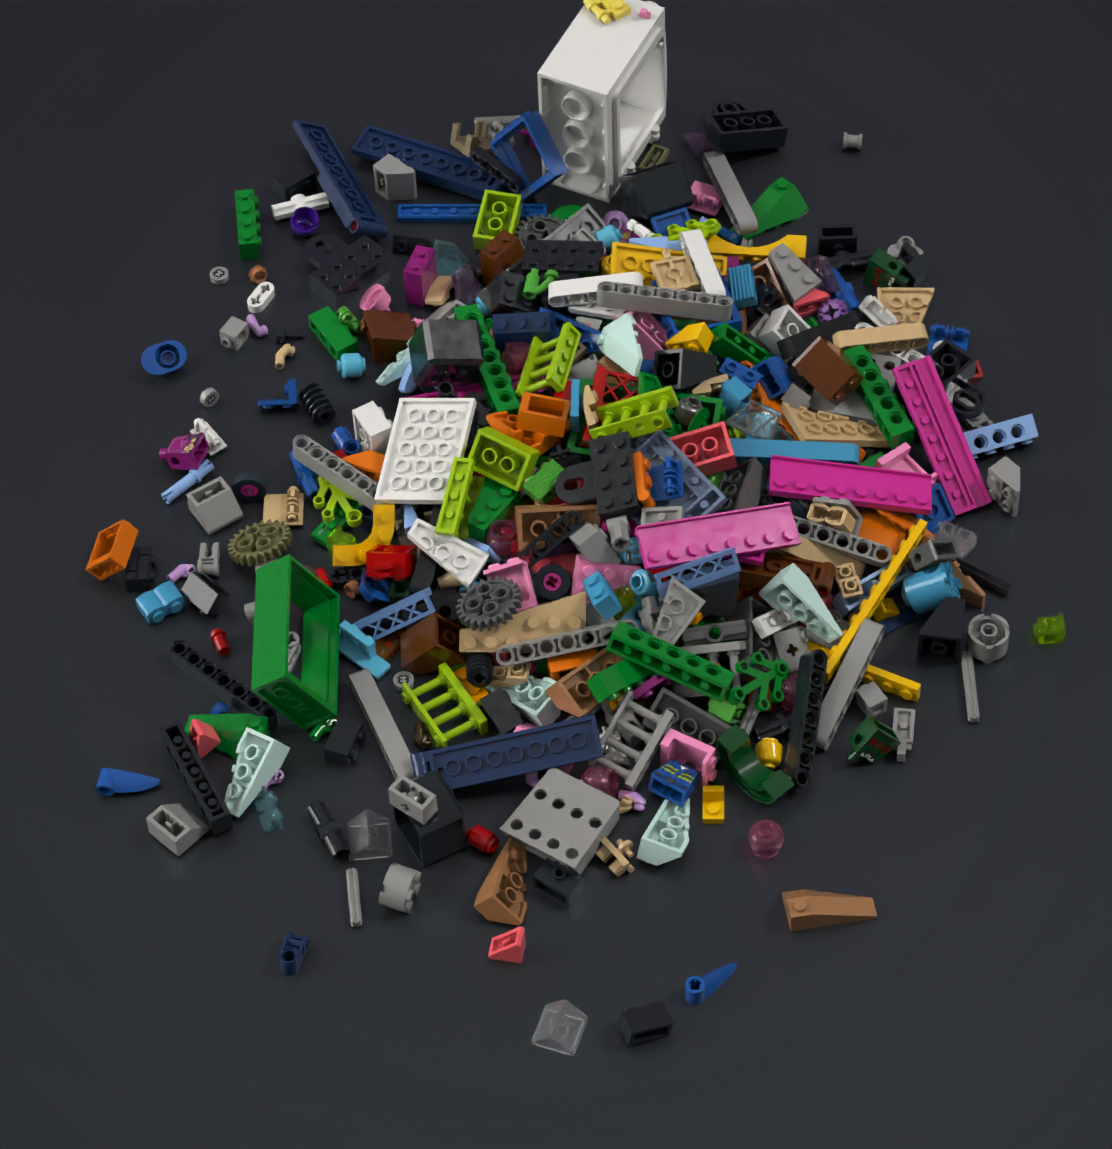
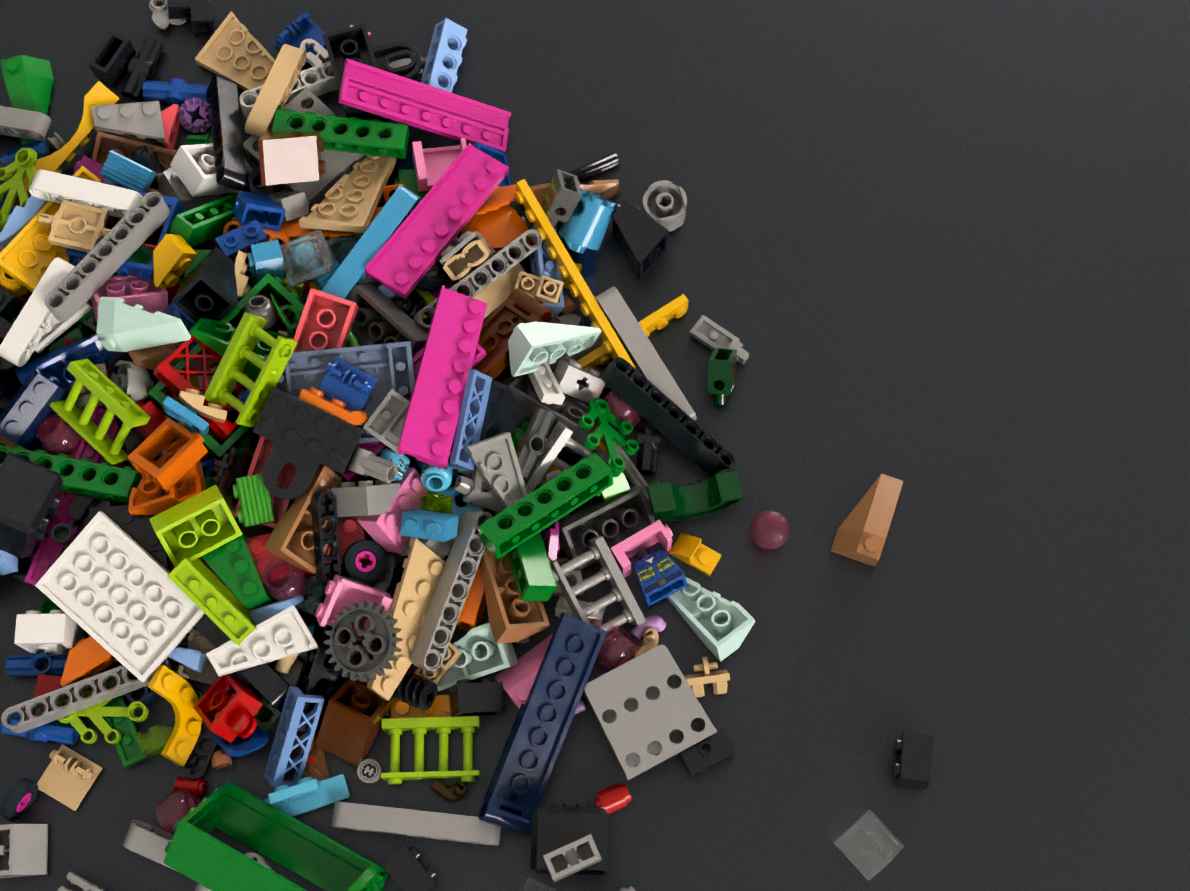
camera: 60 degrees left, 20 degrees up
olive gear [227,519,293,566] -> none
medium nougat wedge [473,837,527,926] -> none
coral slope [488,926,526,963] -> none
blue piece [685,962,737,1005] -> none
yellow head [755,738,783,770] -> none
clear purple wing [808,256,840,293] -> none
light grey brick [855,681,888,717] -> none
white hinge [858,295,898,327] -> none
dark green torso [863,247,910,288] -> none
clear hinge [933,520,977,559] -> none
light grey axle [961,651,980,723] -> none
light grey slope [986,456,1020,517] -> none
clear neon green brick [1033,613,1066,644] -> none

